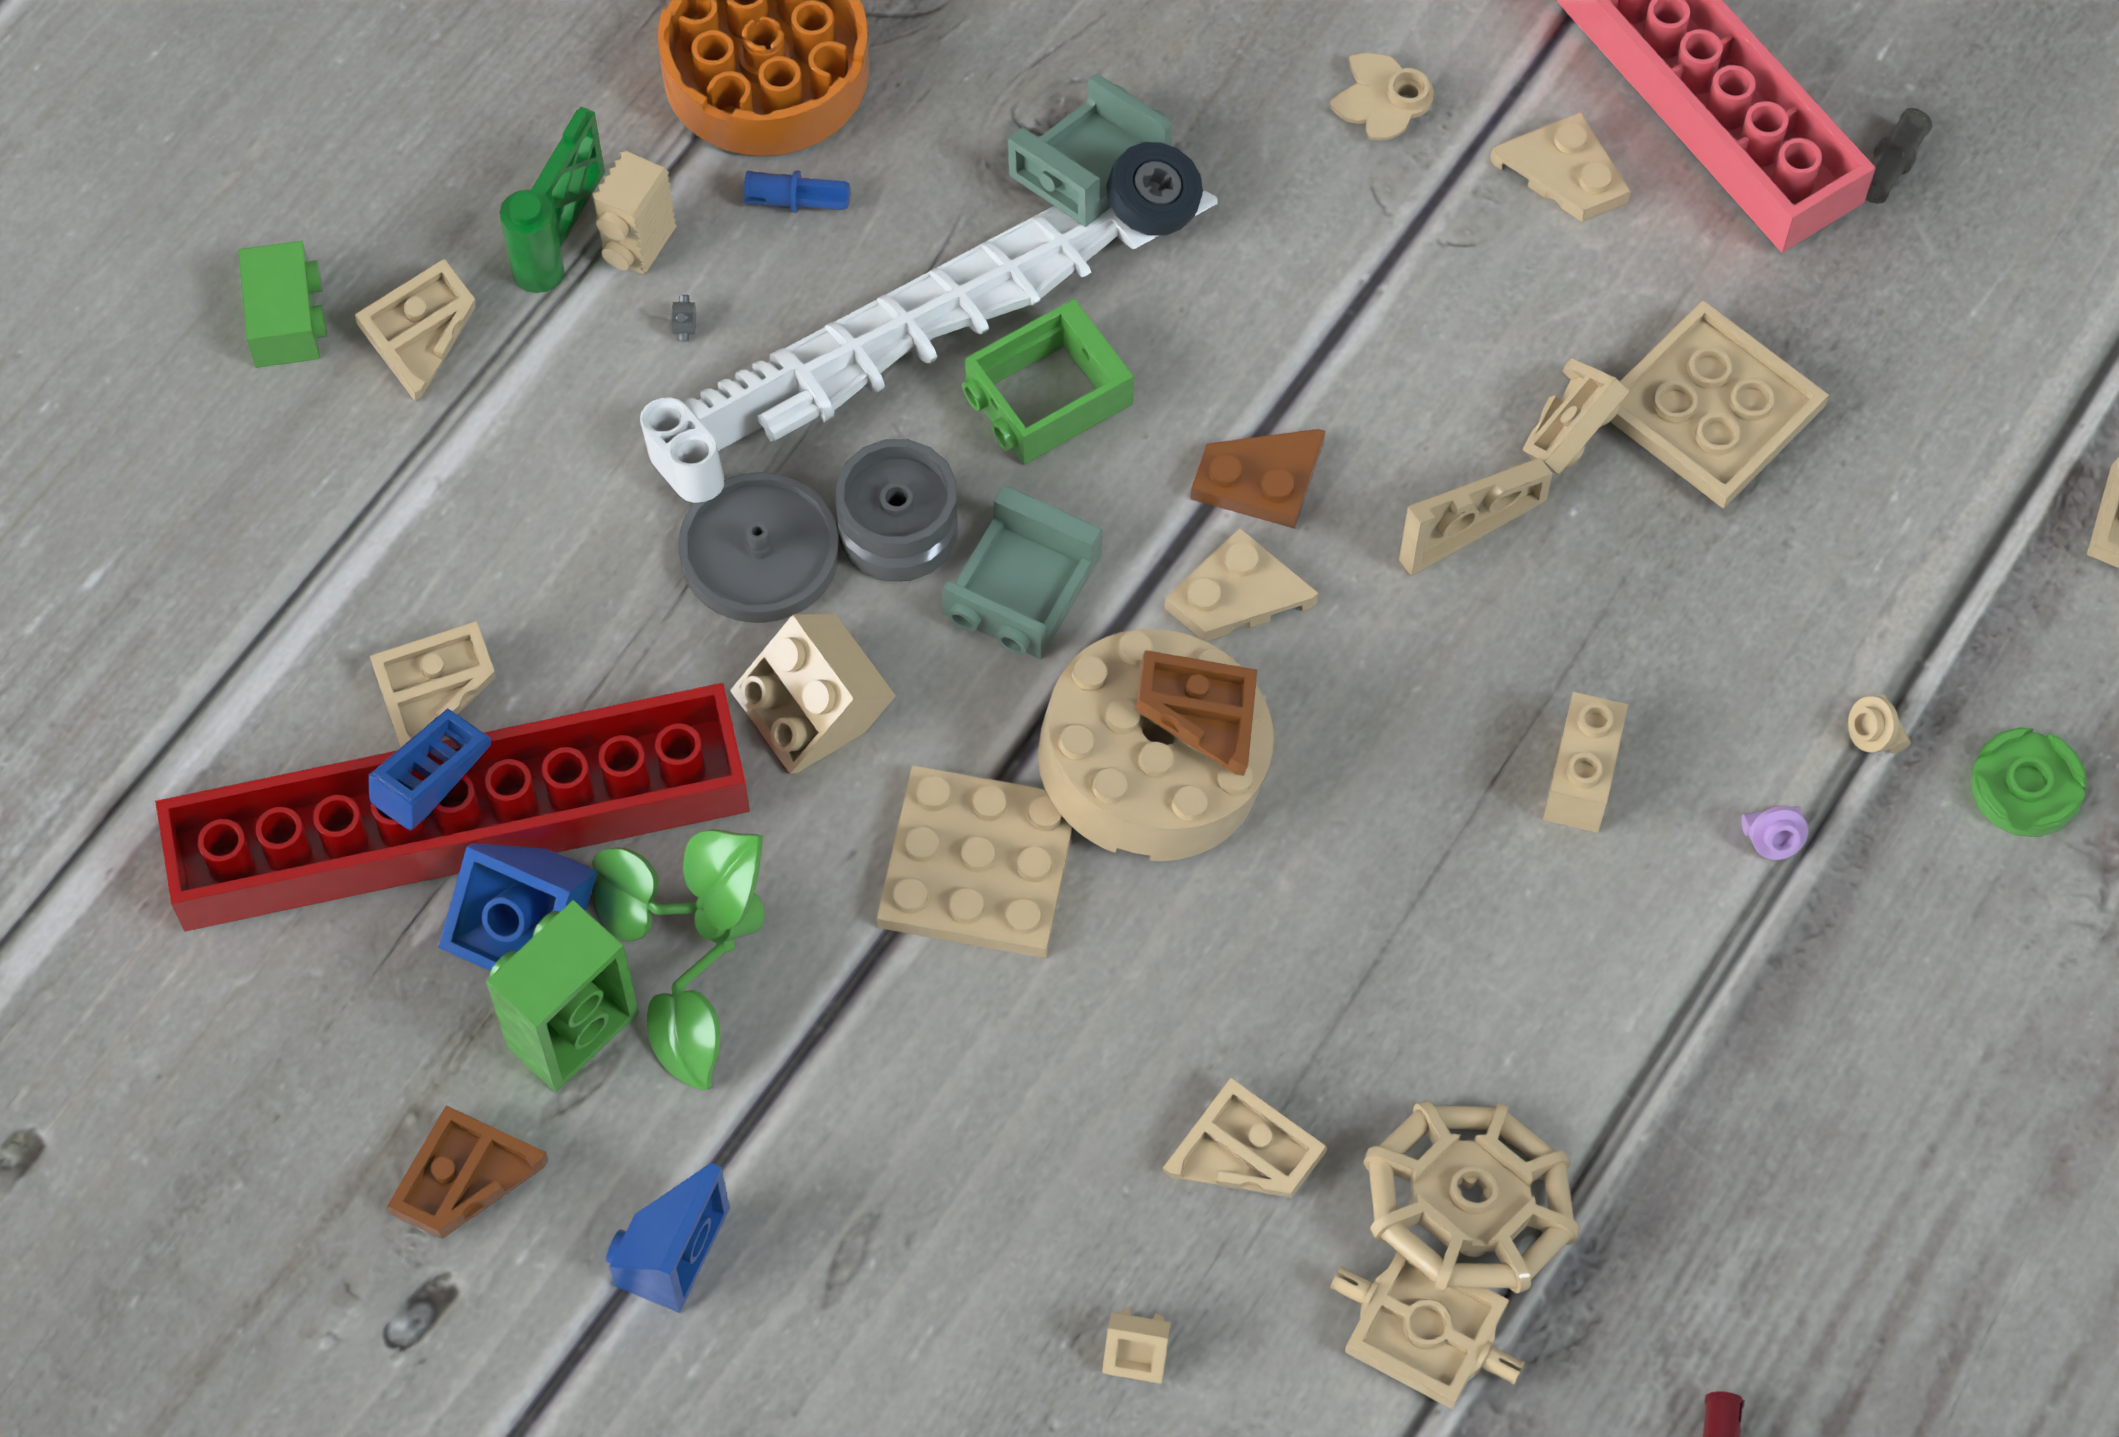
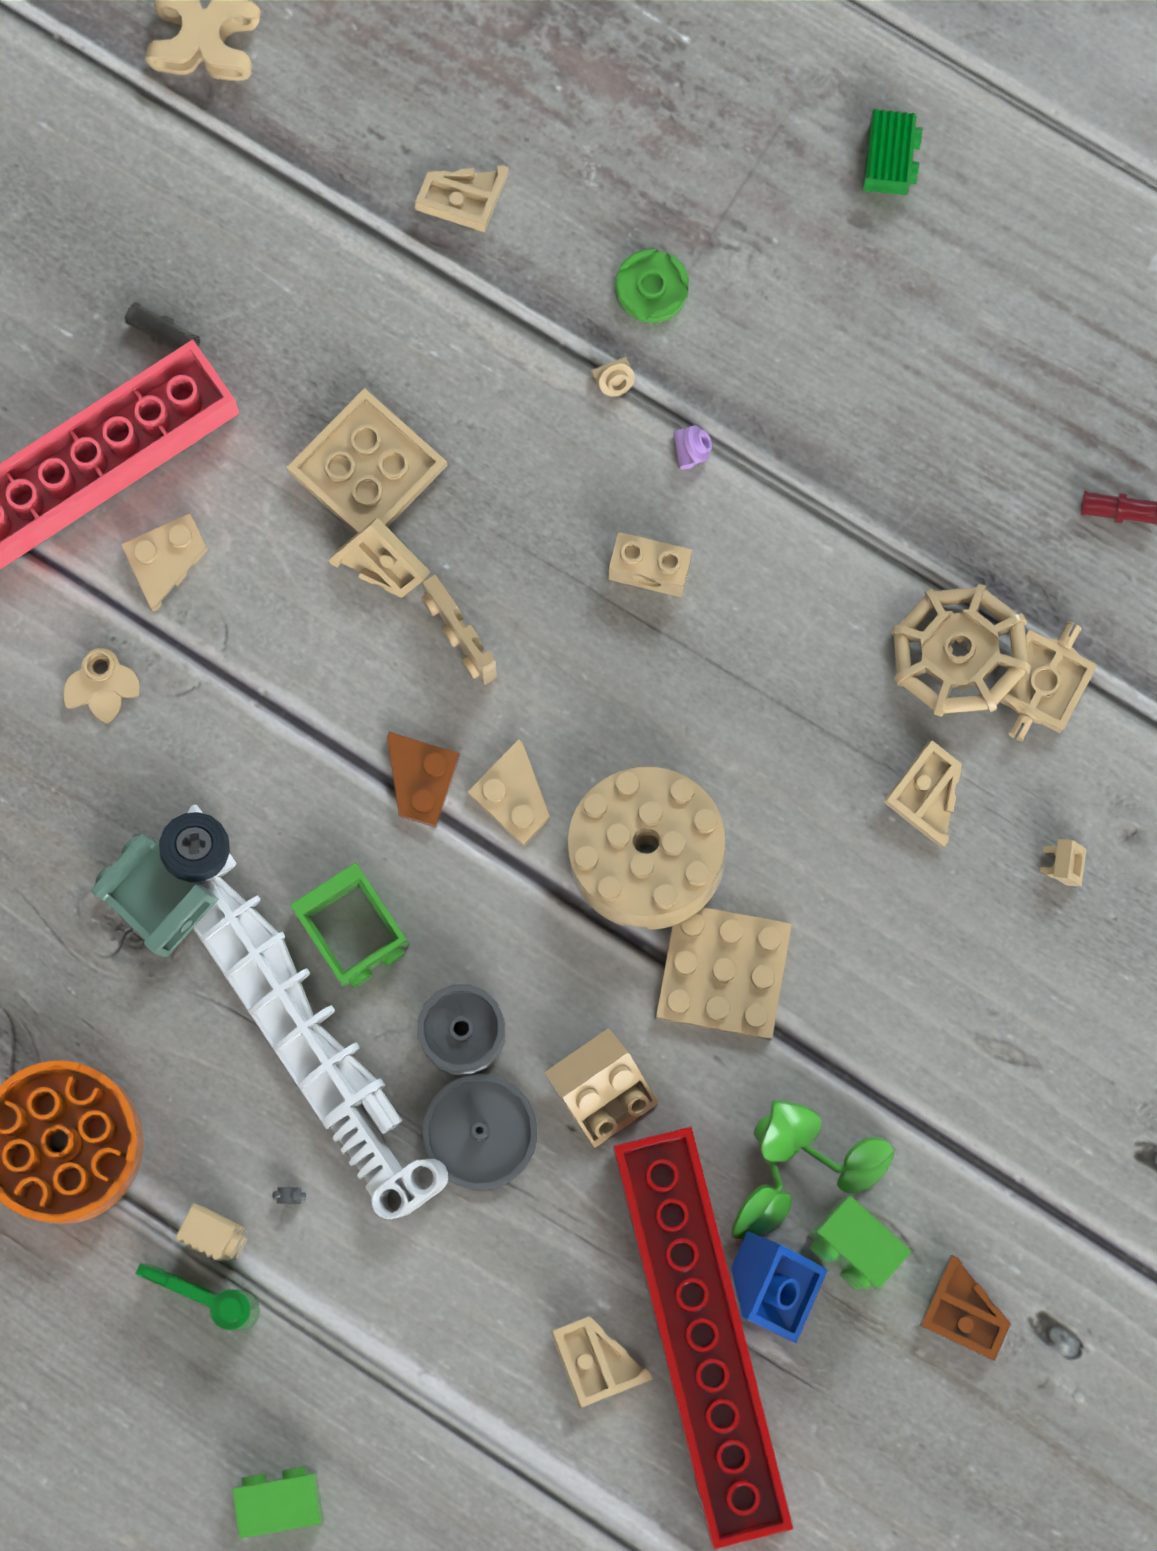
camera: 90 degrees left, 15 degrees up
tan wing [355,259,476,401] -> none
blue slope [369,708,491,830] -> none
blue slope [606,1163,730,1313] -> none
blue axle [743,170,851,213] -> none
sand green panel [942,485,1102,659] -> none
dark orange wing [1135,650,1257,776] -> none

